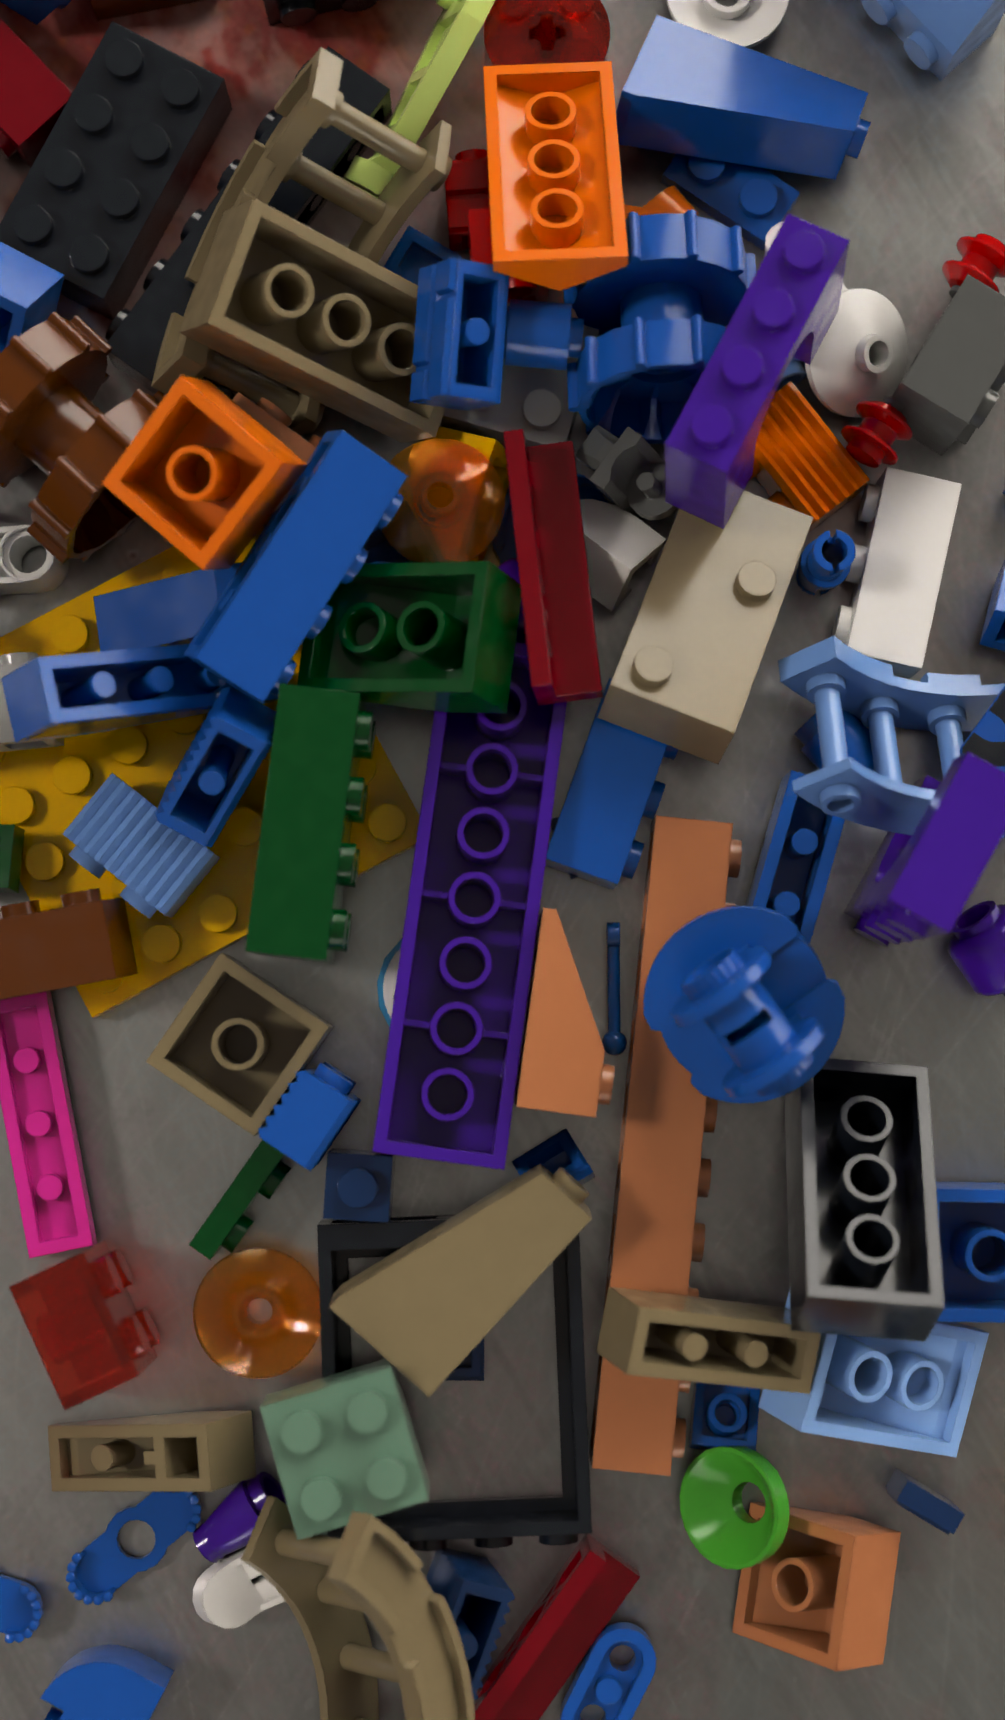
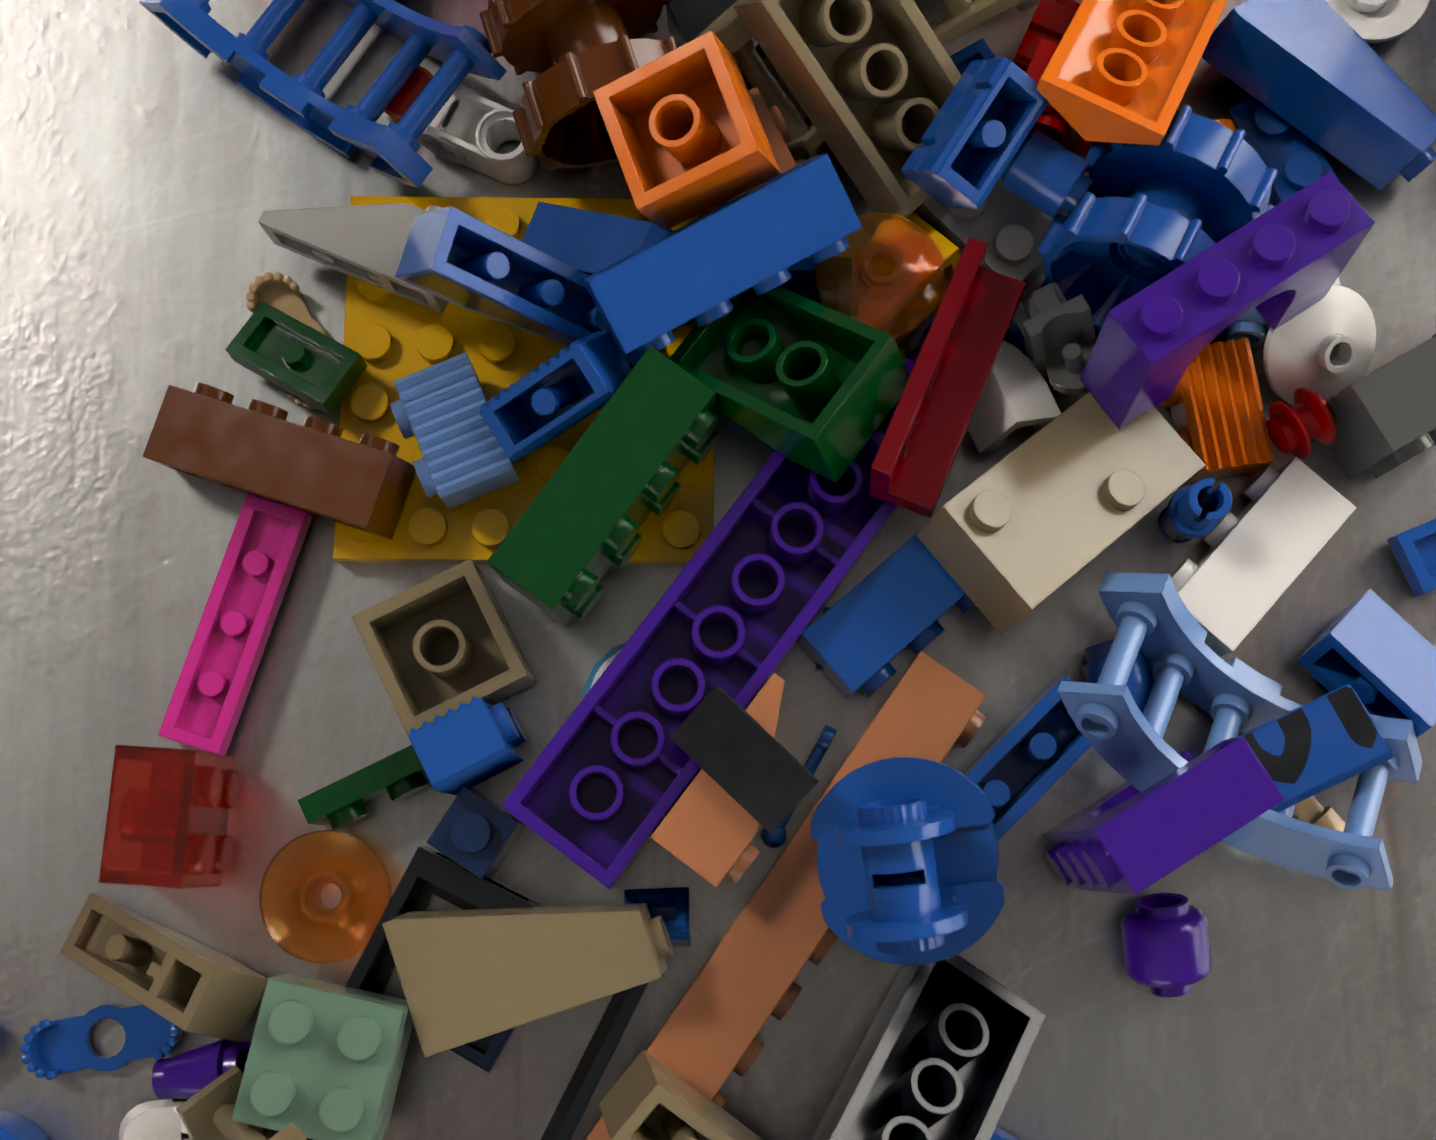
camera: 40 degrees right, 5 degrees down
none -> black slope [670,685,819,833]

